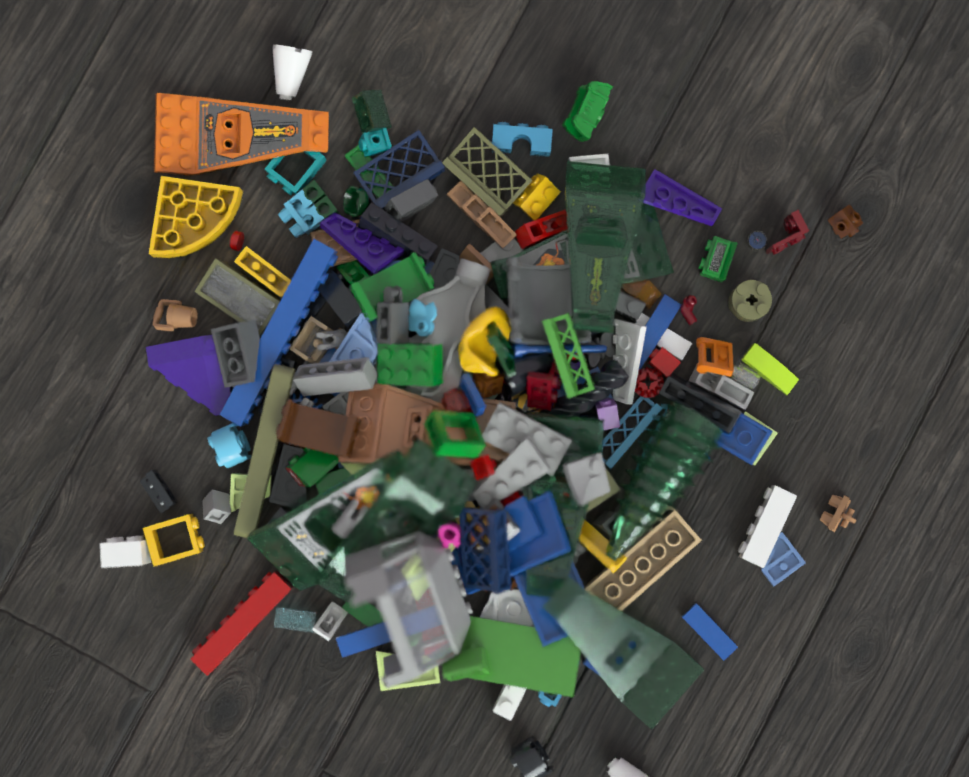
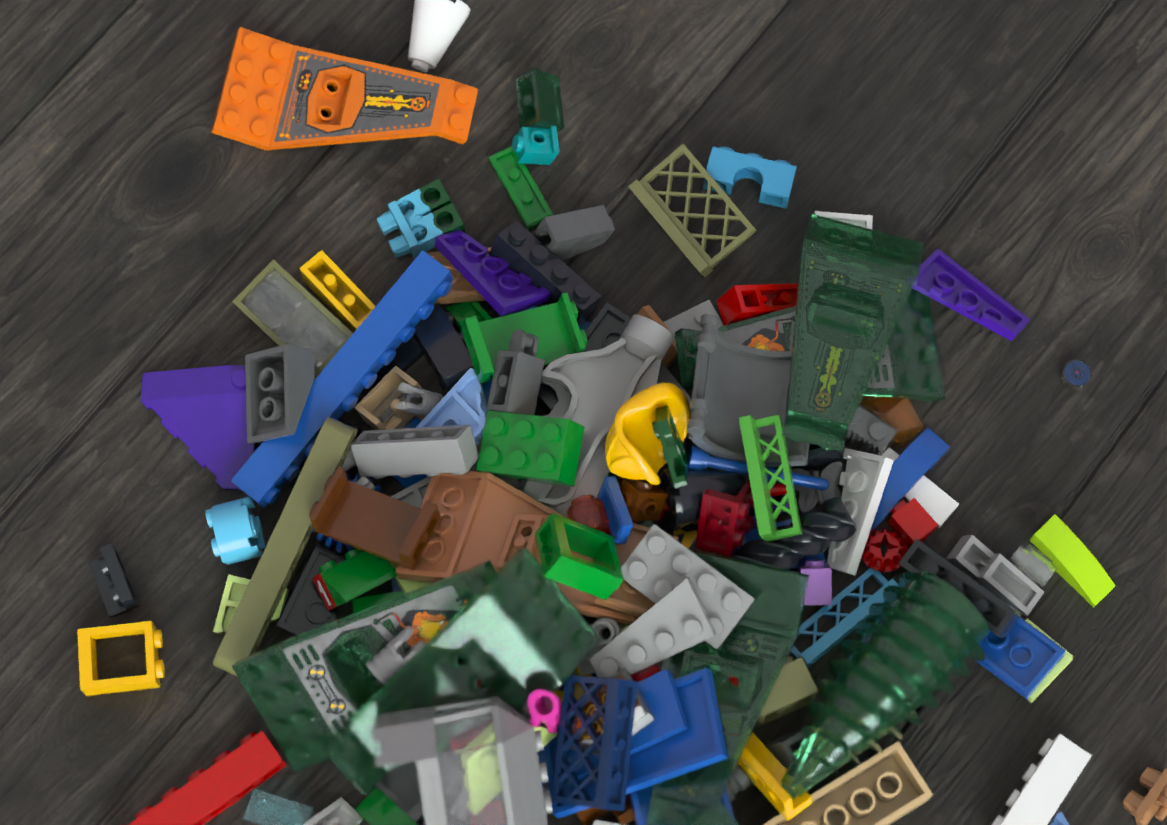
camera: 10 degrees right, 15 degrees down
white brick [100,536,151,568] -> none
yellow brick [149,176,243,258] -> none
medium nougat piece [153,299,198,331] -> none
light grey panel [203,489,231,524] -> none
red tile [230,231,244,251] -> none
teal window [265,151,327,196] -> none
dark green hair [343,186,370,217] -> none
dark blue fence [353,130,445,209] -> none
medium azure plate [409,299,437,337] -> none
medium nougat slope [447,181,517,249] -> none
red tile [470,454,497,481] -> none
yellow bracket [513,174,560,221] -> none
green piece [562,81,613,142] -> none
light grey plate [563,453,610,505] -> none
dark red arm [680,295,698,326] -> none
orange plate [696,337,734,377] -> none
green window [698,236,738,283] -> none
olive brick [728,280,772,322] -> none
dark red bracket [765,210,809,255] -> none

